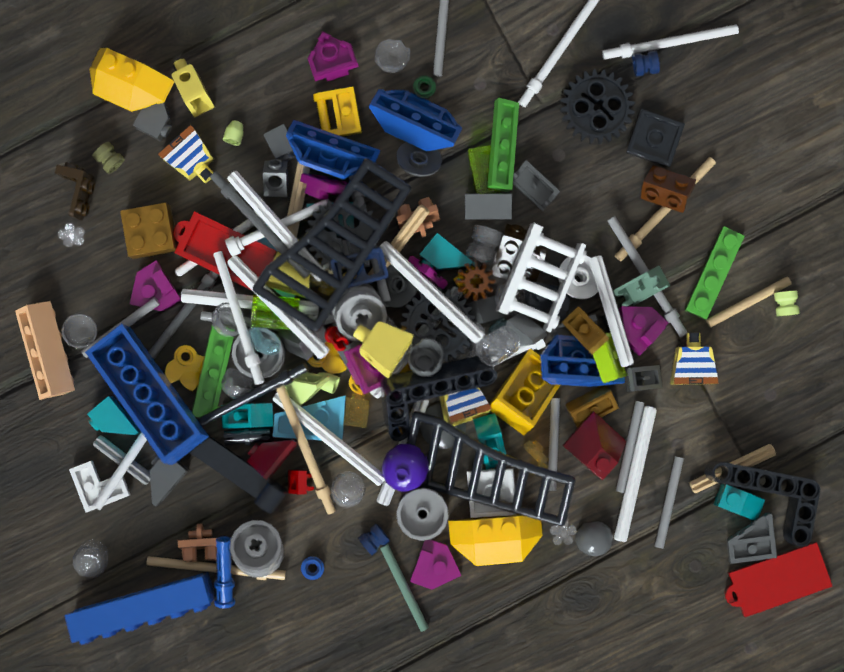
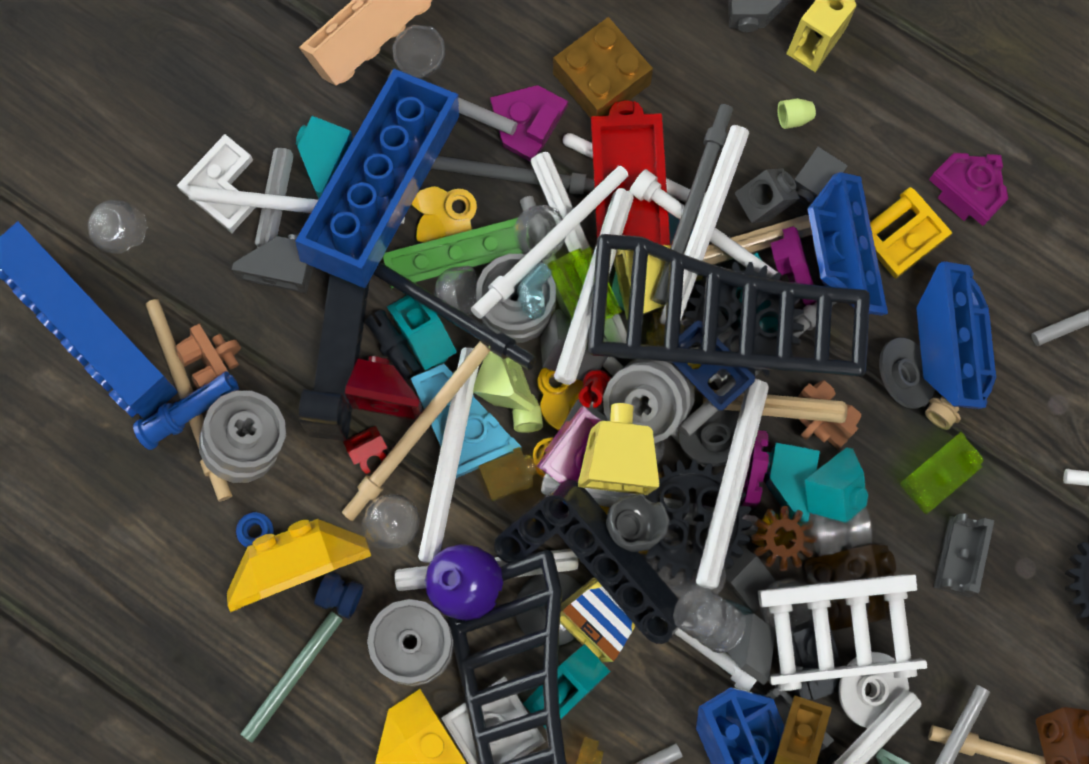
camera: 60 degrees right, 10 degrees down
torso [158,125,214,183] -> none
clear hair [375,39,411,73] -> none
magenta plate [410,539,462,590] -> none
dark green plate [413,75,436,99] -> none
dark grey hinge [465,193,512,219] -> none
bright green plate [487,98,519,192] -> none
yellow slope [489,349,560,435] -> none
none -> yellow wedge [227,519,371,612]
none -> teal slope [805,447,868,523]
none -> tan plate [925,396,961,430]

